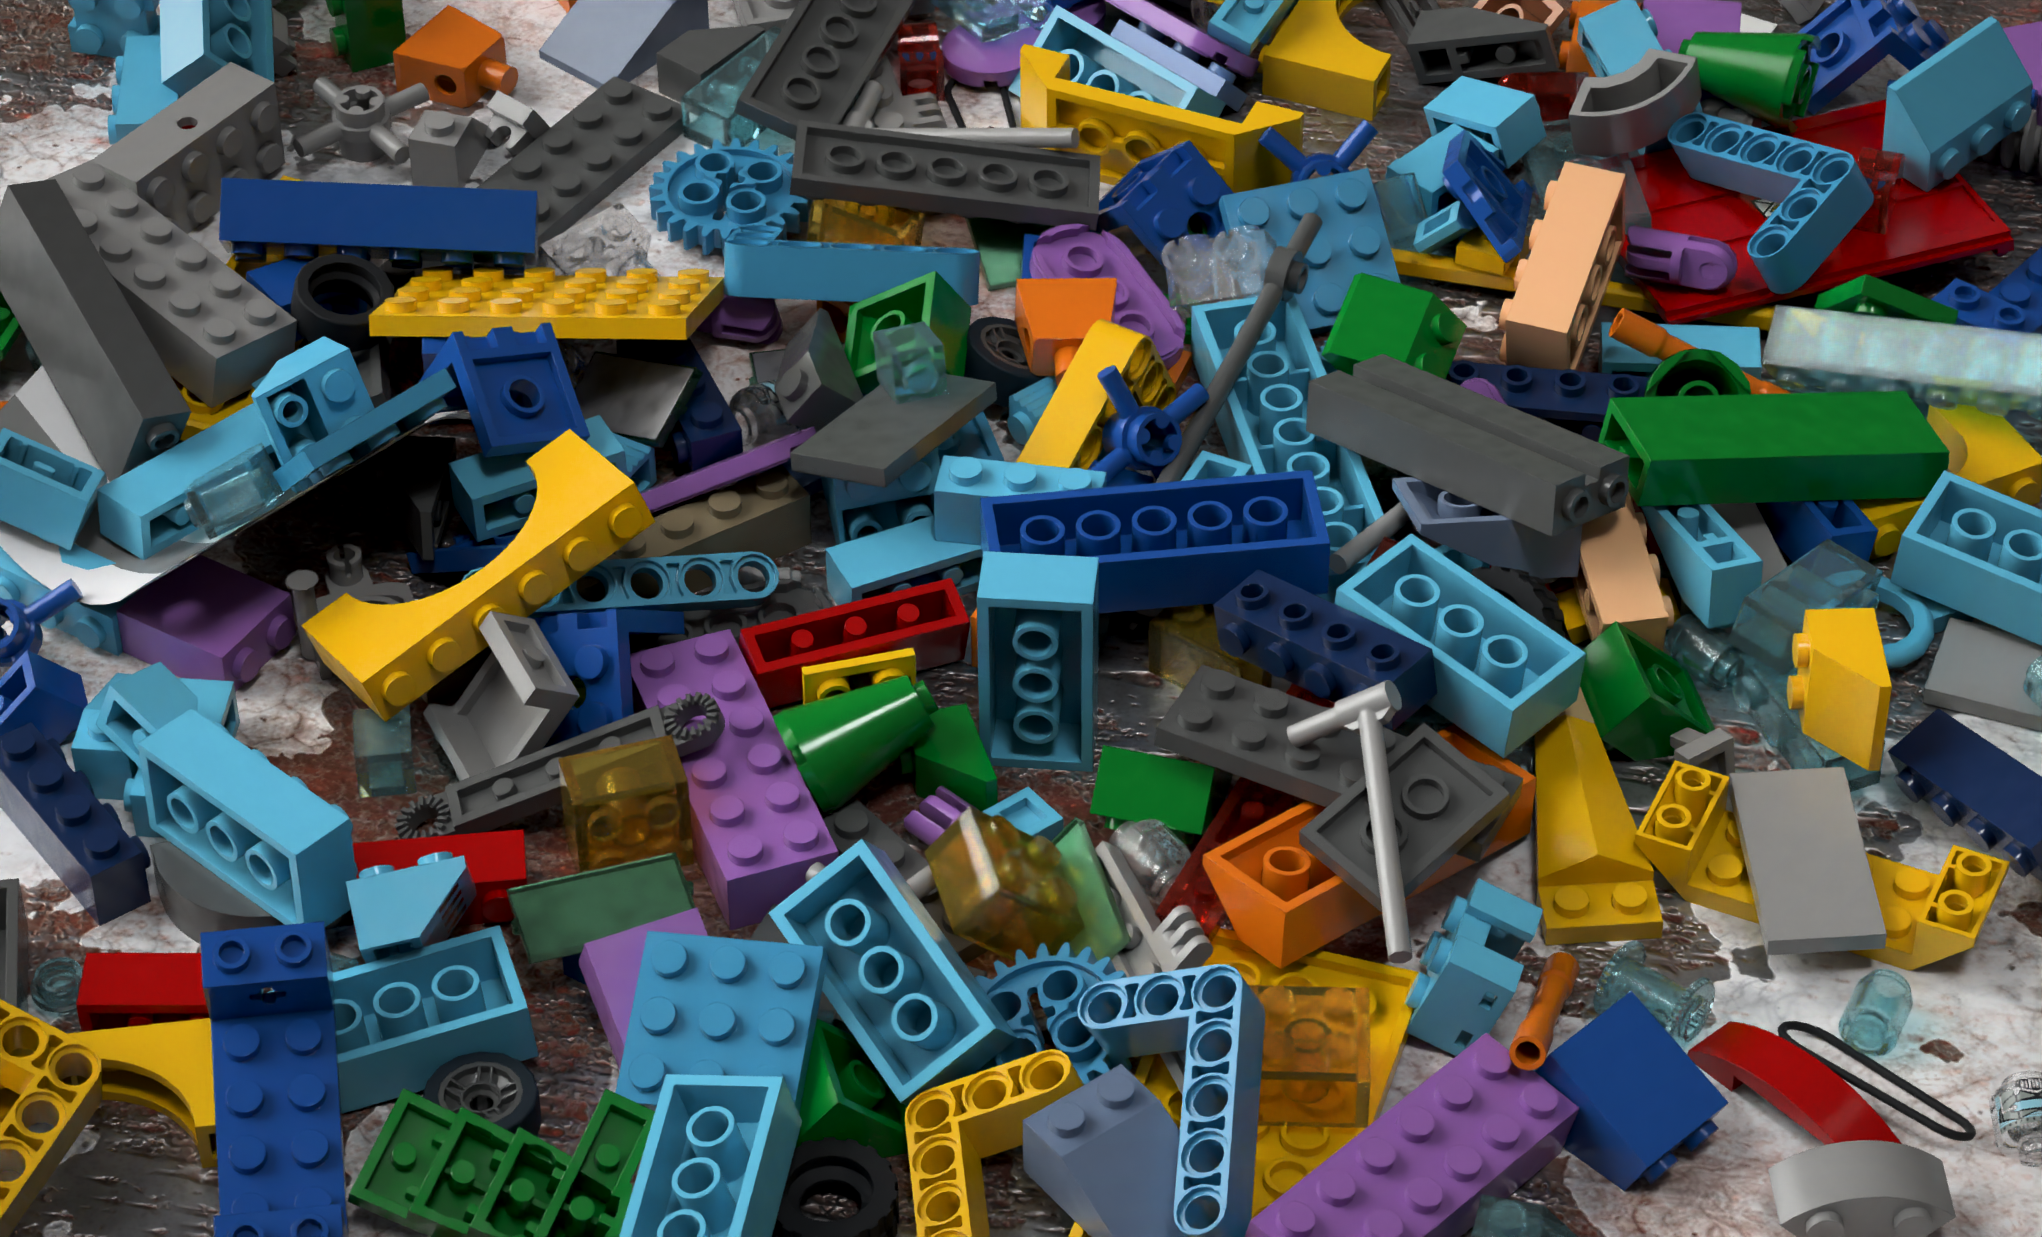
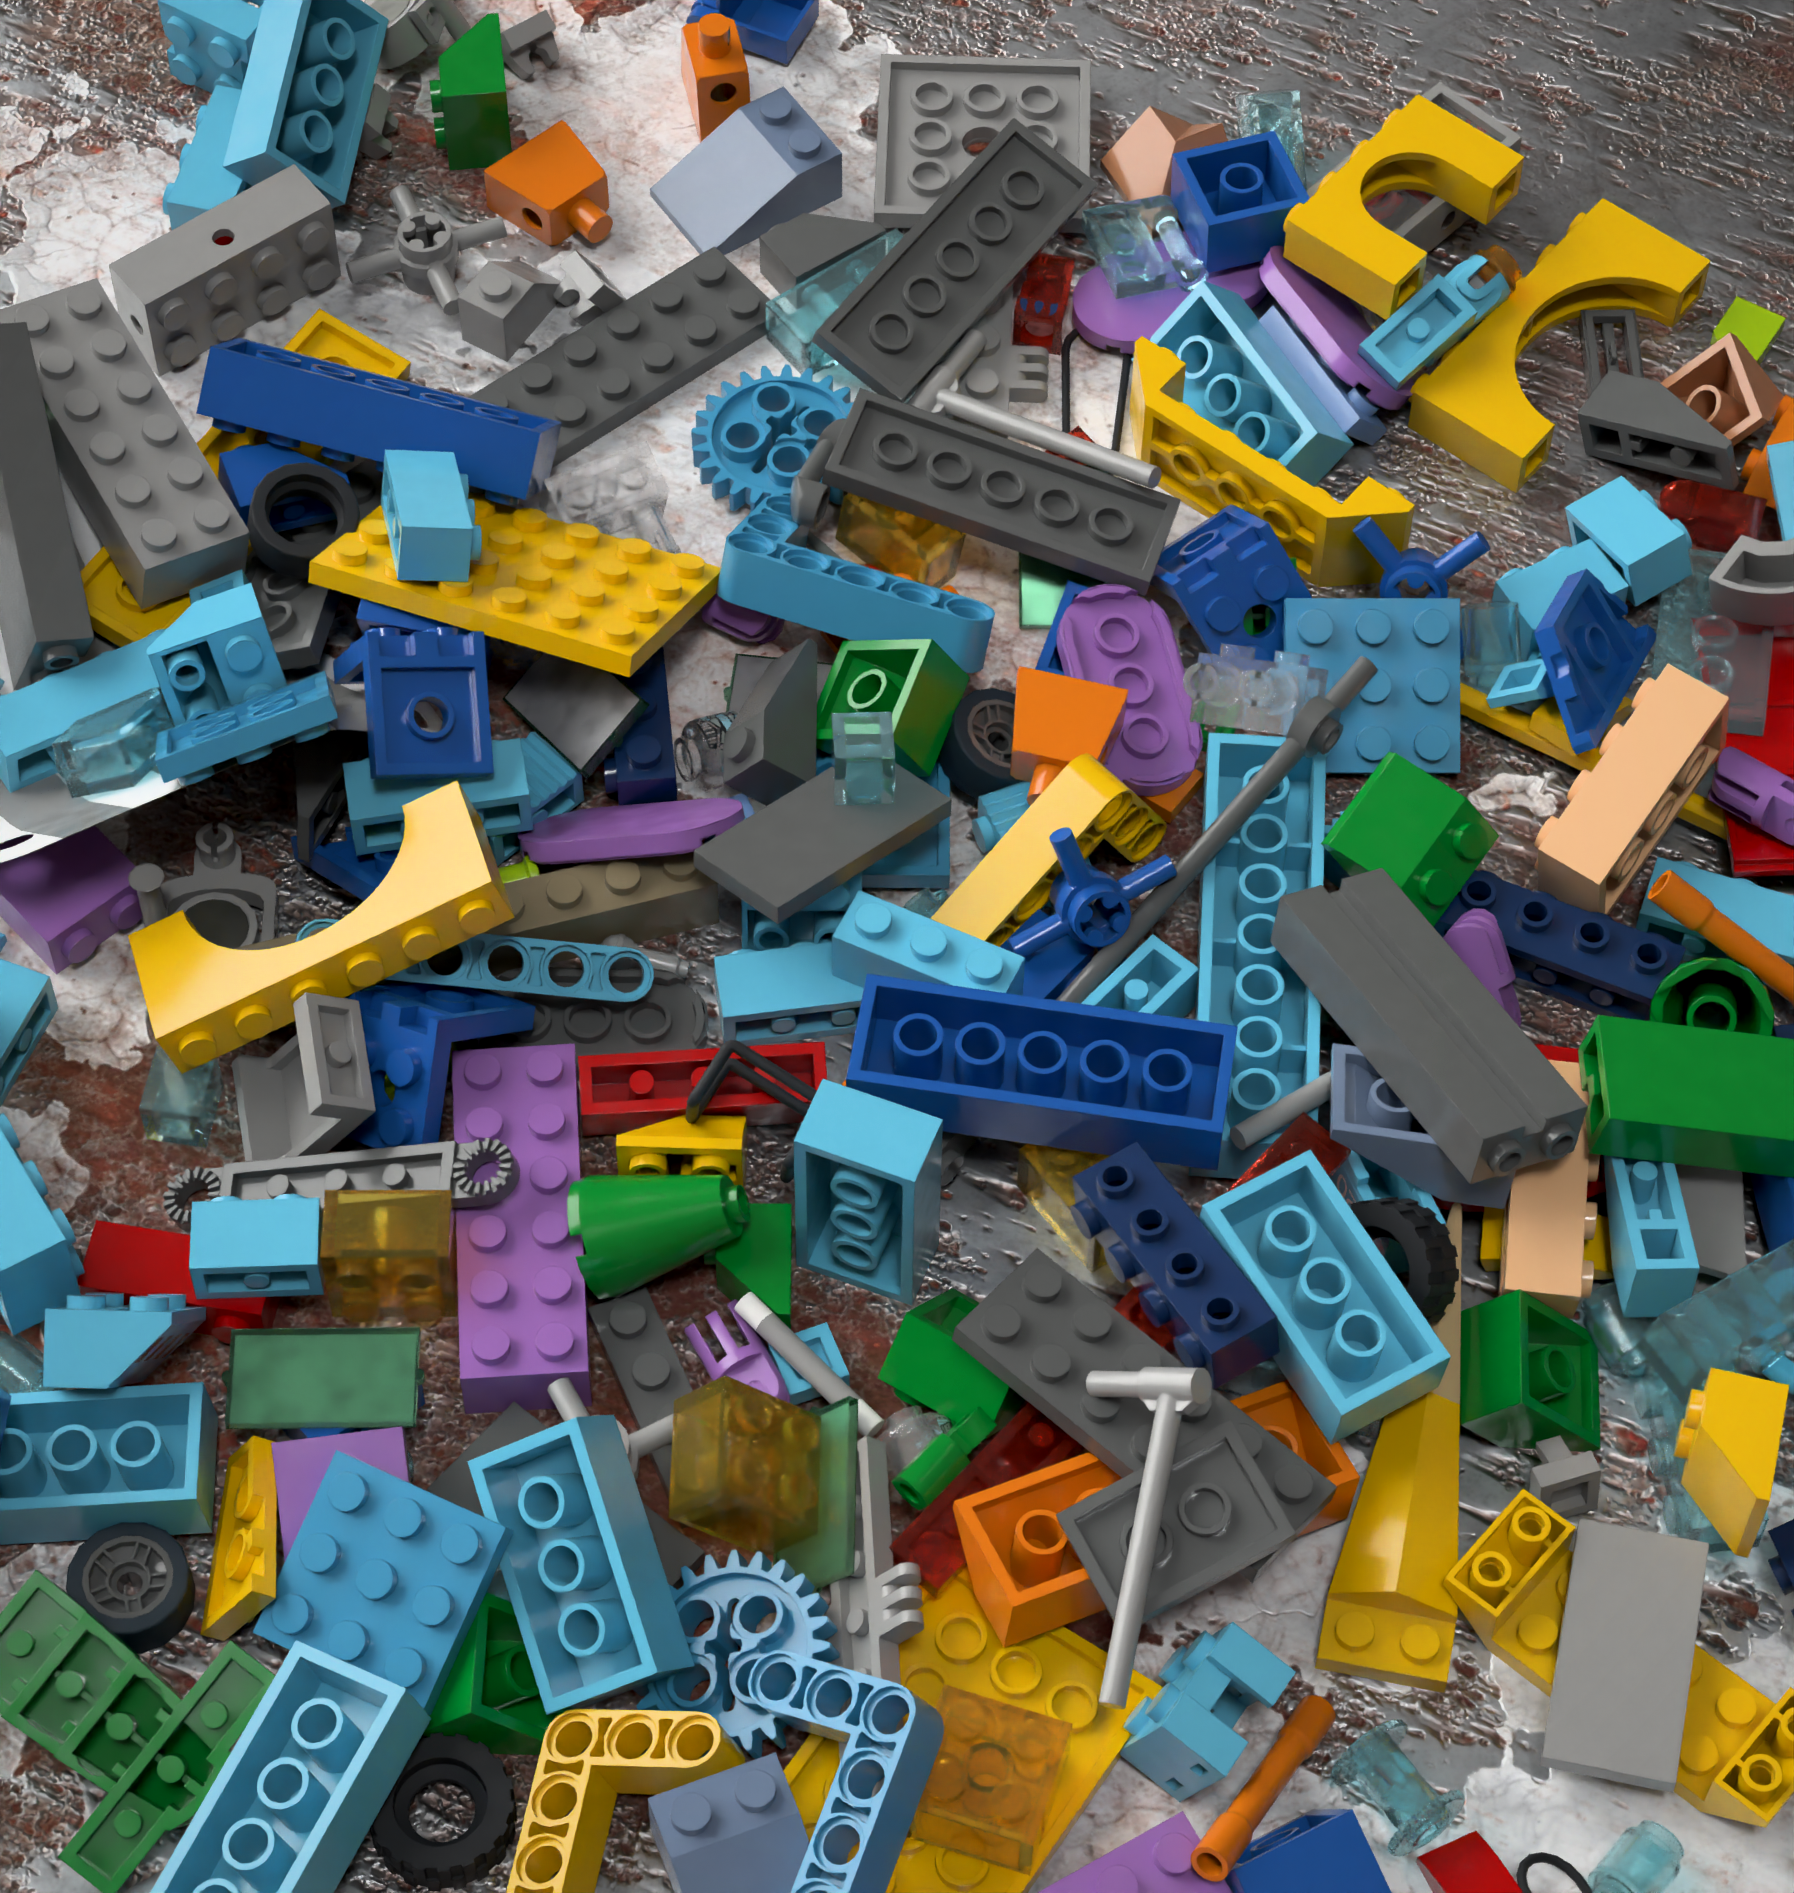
camera: 15 degrees right, 15 degrees up
none -> medium azure brick [189,1194,325,1299]
none -> yellow wing [200,1435,277,1641]
none -> medium azure brick [381,449,482,582]
none -> black piece [686,1040,817,1183]
none -> light grey bar [734,1292,885,1437]
none -> dark grey bar [790,418,846,530]
none -> green bar [891,1406,997,1511]

